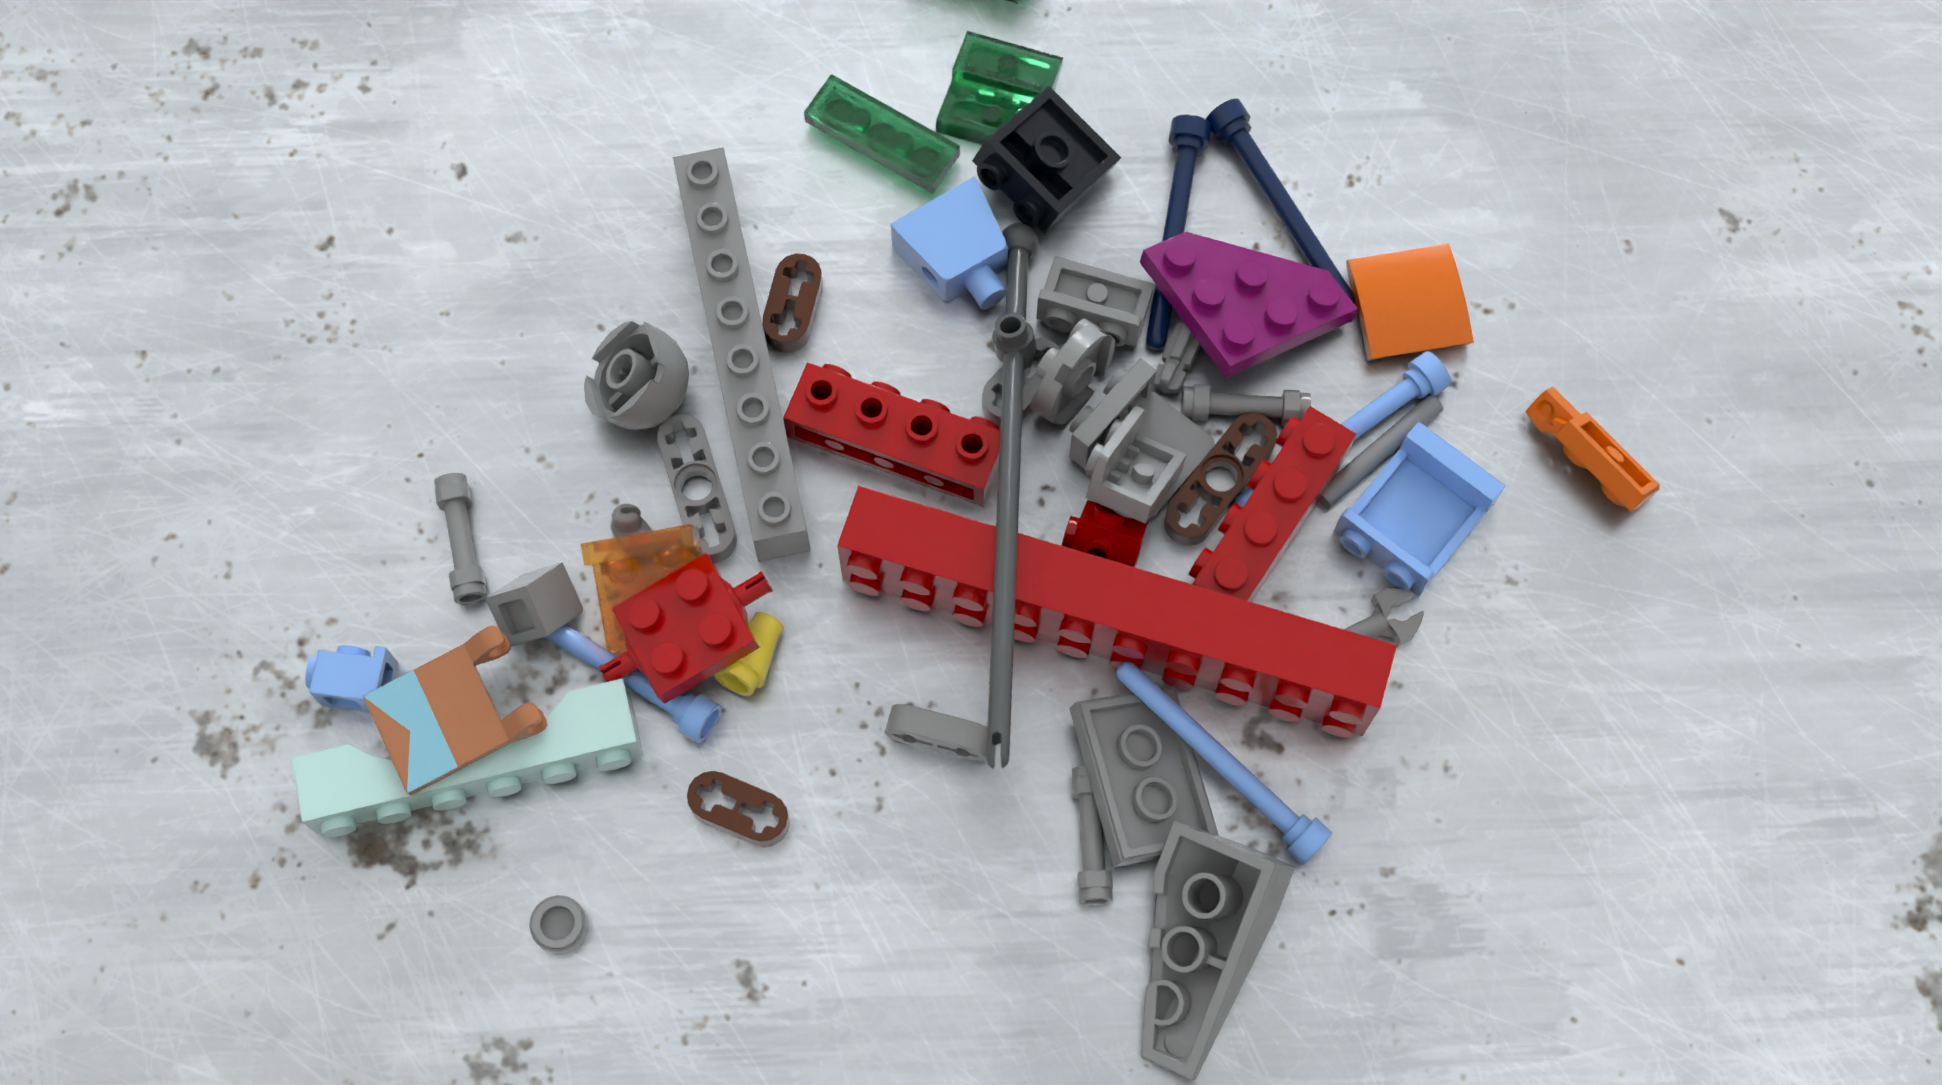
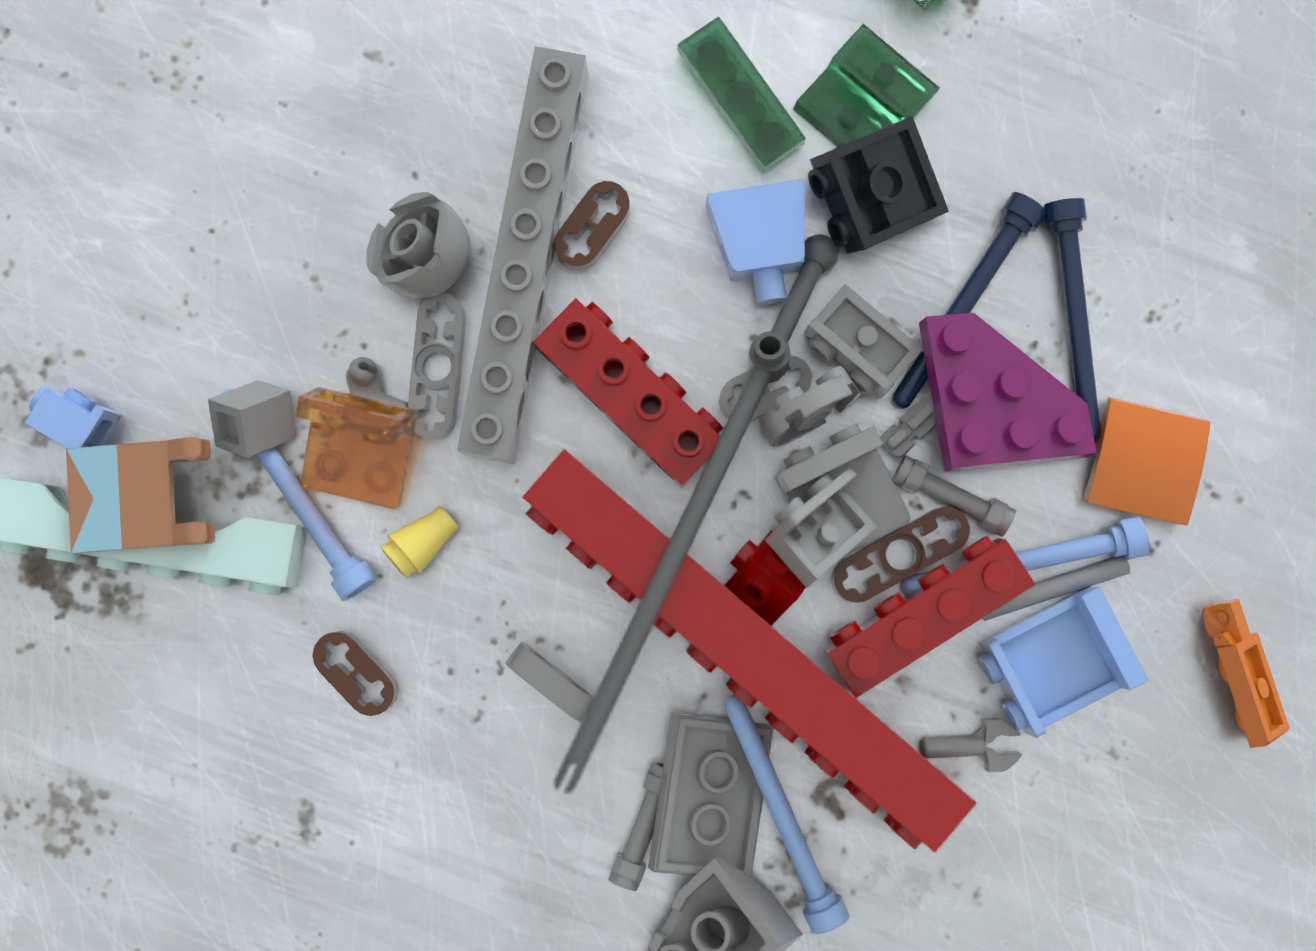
camera: 25 degrees right, 15 degrees up
light grey bar [434,473,487,604] -> none
light grey tile [529,895,589,955] -> none
red plate [599,553,773,704] -> none

